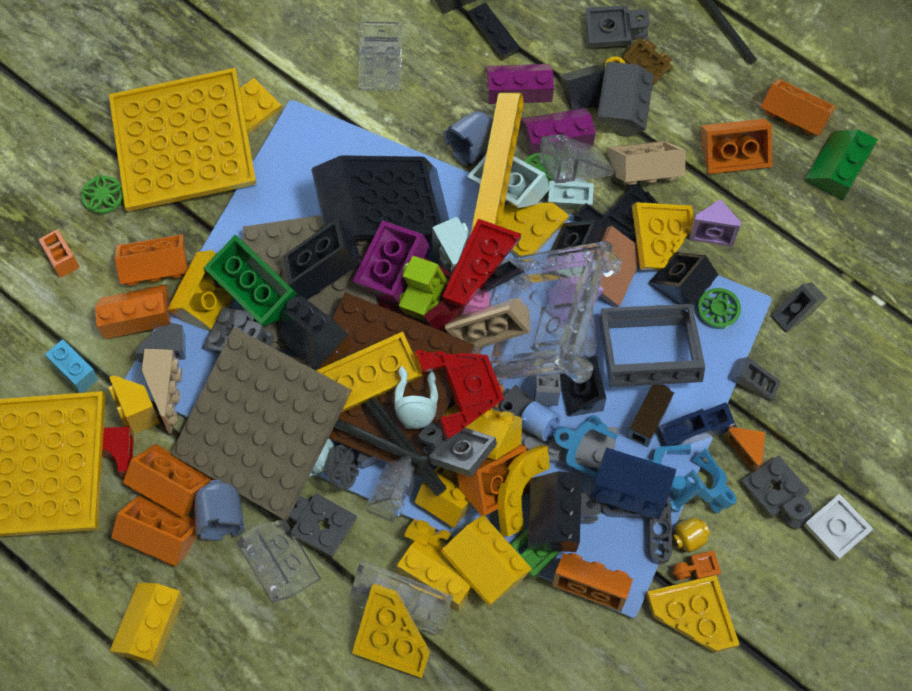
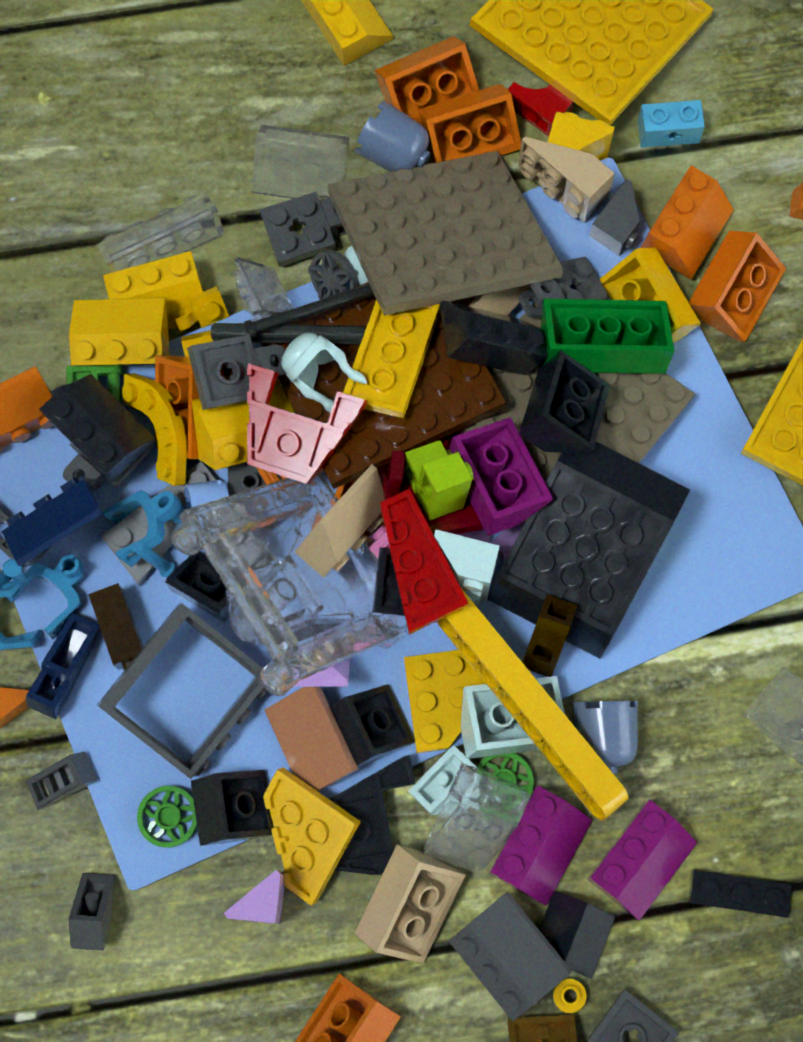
camera: 135 degrees right, 10 degrees up
yellow plate [352,584,431,678] -> none
none -> dark brown brick [522,594,577,677]

